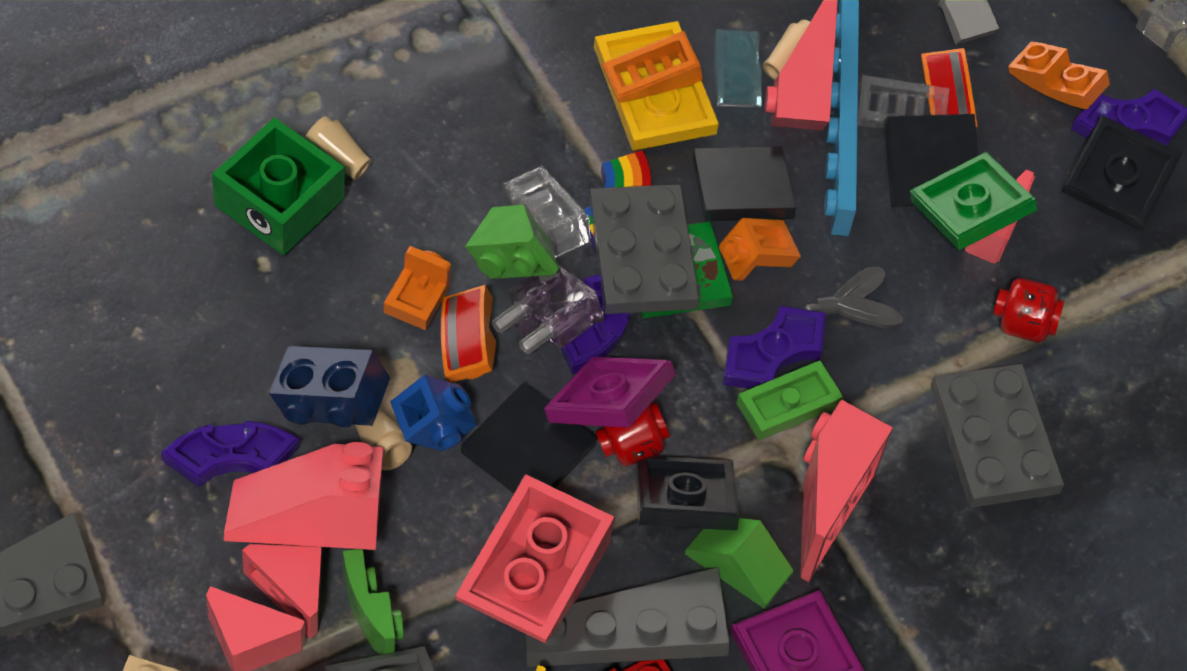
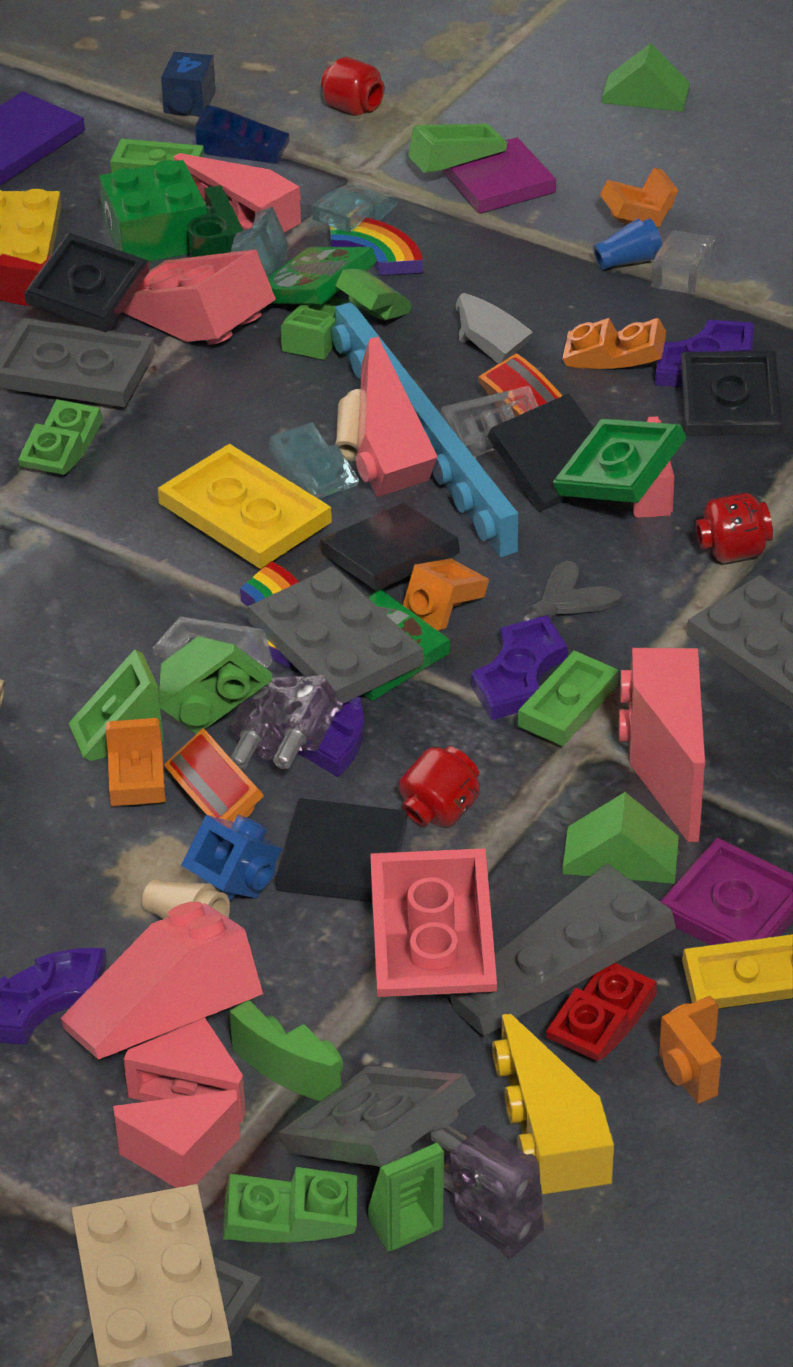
camera: 20 degrees left, 15 degrees down
dark blue brick [269,346,390,427] -> none
magenta tile [544,357,676,428] -> none
orange slope [602,31,703,103] -> none
black tile [636,456,739,531] -> none
none -> bright green slope [69,649,164,761]

